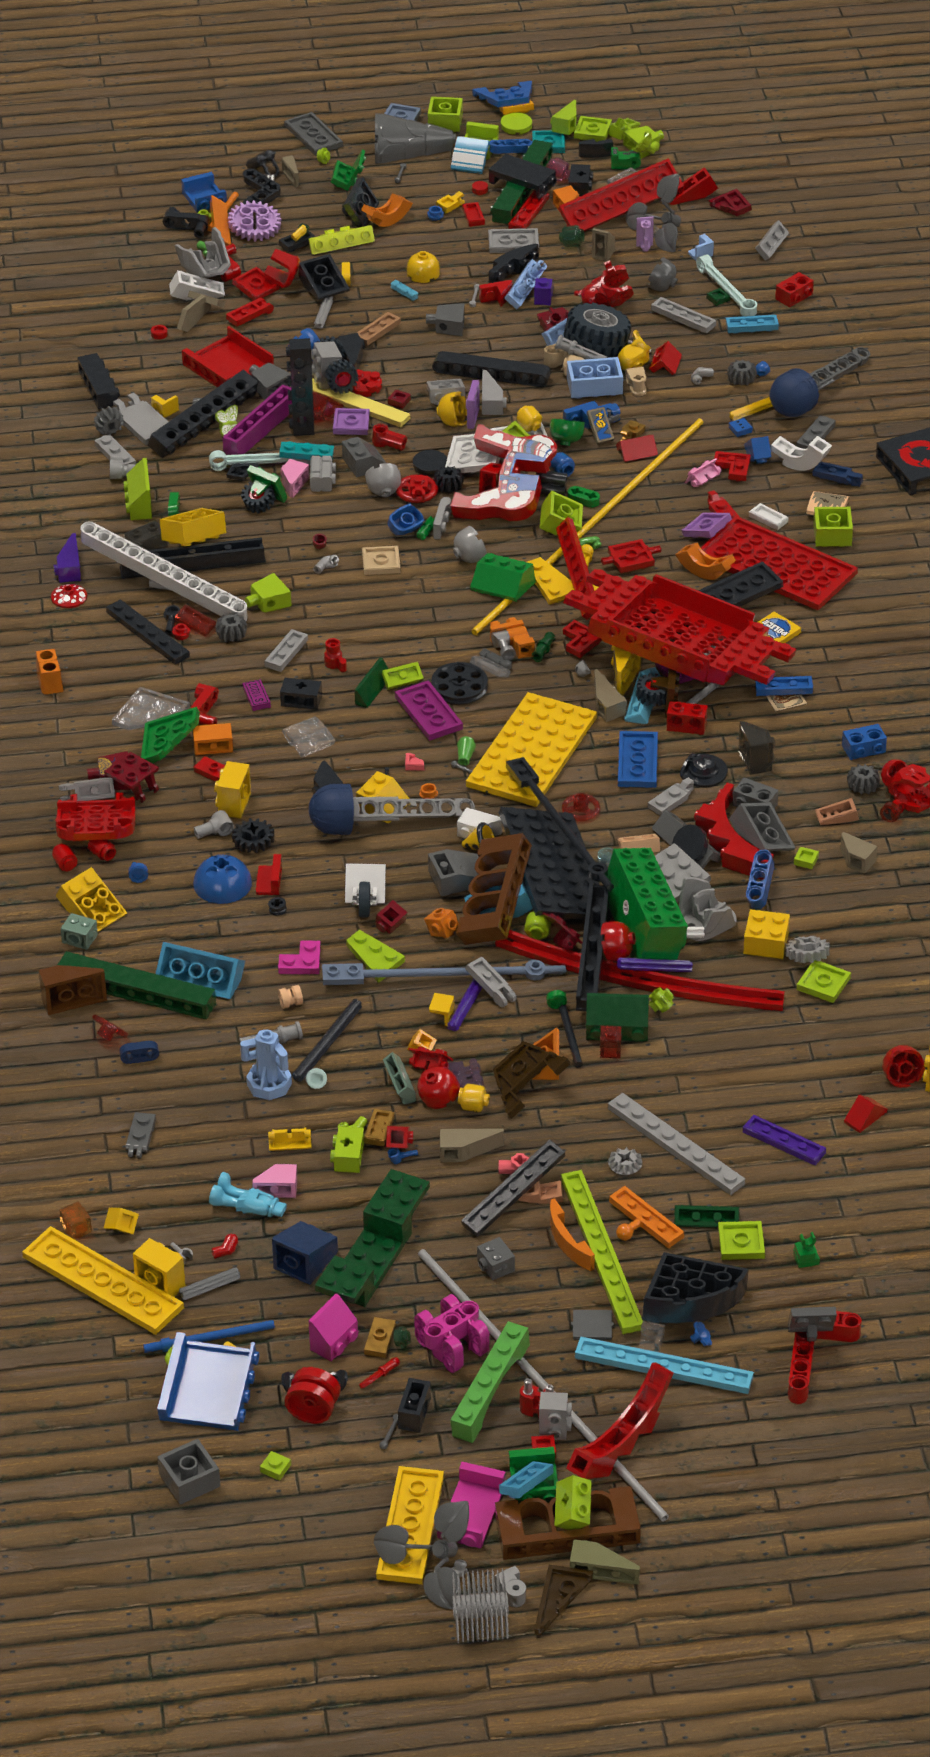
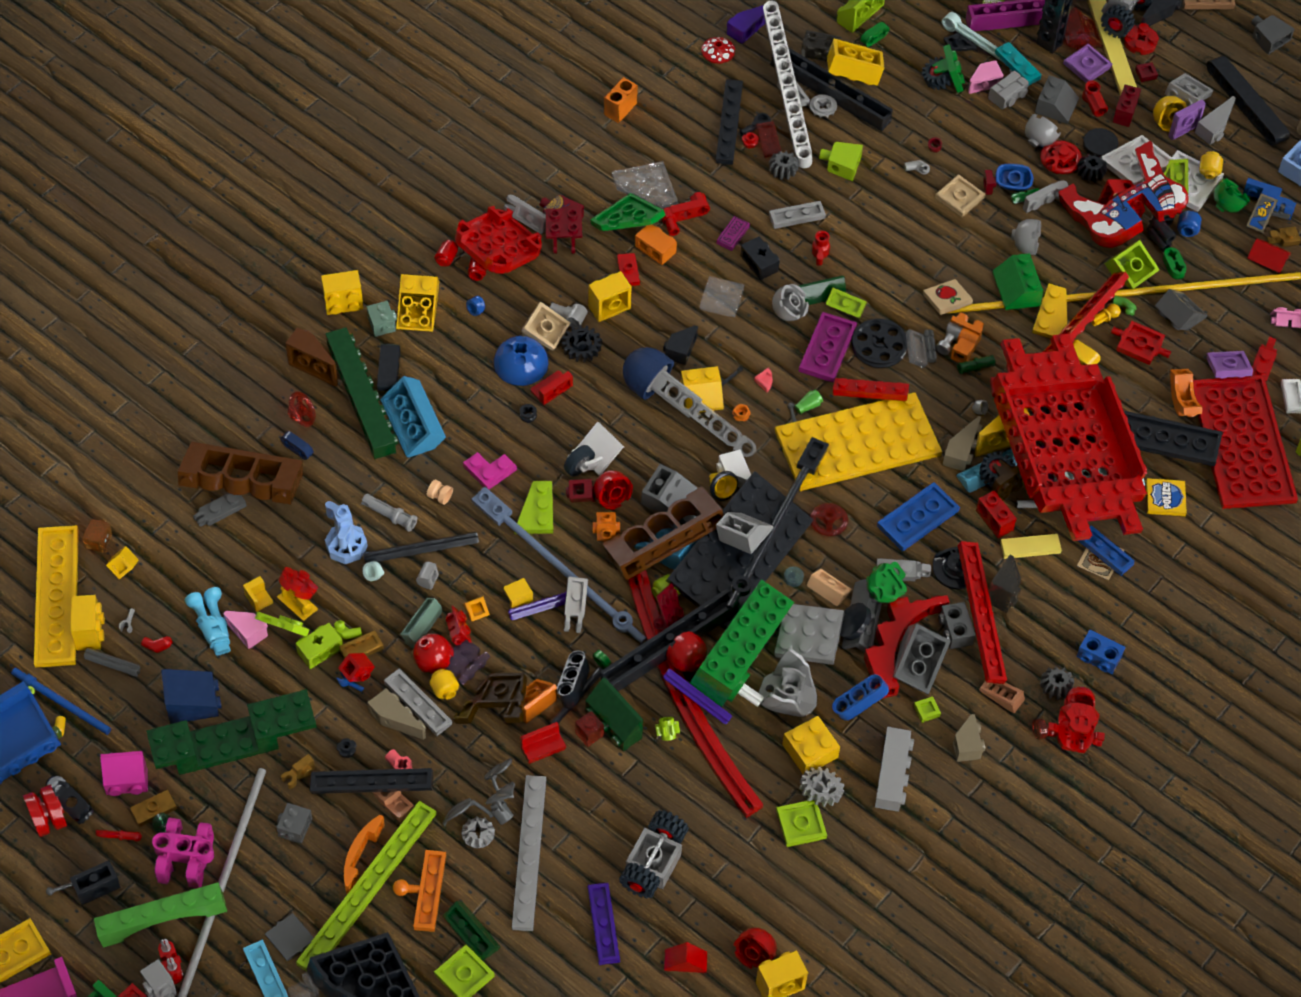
camera: 45 degrees right, 15 degrees up
none -> reddish brown fence [178,442,303,505]
none -> yellow panel [243,576,273,612]
none -> lime wing [255,611,309,637]
none -> red plate [278,567,318,600]
none -> pearl gold plate [281,754,315,789]
none -> yellow brick [321,270,363,315]
none -> black plate [336,738,357,758]
none -> black beam [377,344,400,391]
none -> light grey plate [384,669,452,736]
none -> light grey brick [416,562,439,590]
none -> dark grey plant [443,758,515,827]
none -> red panel [520,722,566,764]
none -> tan slope [522,302,570,350]
none -> black beam [557,650,590,708]
none -> red cylinder [594,470,633,510]
none -> brick [619,810,689,899]
none -> light grey slope [716,512,773,554]
none -> light grey cylinder [772,284,809,321]
none -> light grey gear [809,95,837,118]
none -> red plate [833,378,909,401]
none -> green piece [866,562,907,603]
none -> light grey brick [875,727,914,812]
none -> tan tile [923,279,973,315]
none -> red plate [958,541,1007,684]
none -> dark red plate [983,170,996,195]
none -> light yellow tile [1000,534,1062,559]
none -> dark red brick [1113,84,1141,127]
none -> dark grey slope [1155,289,1208,331]

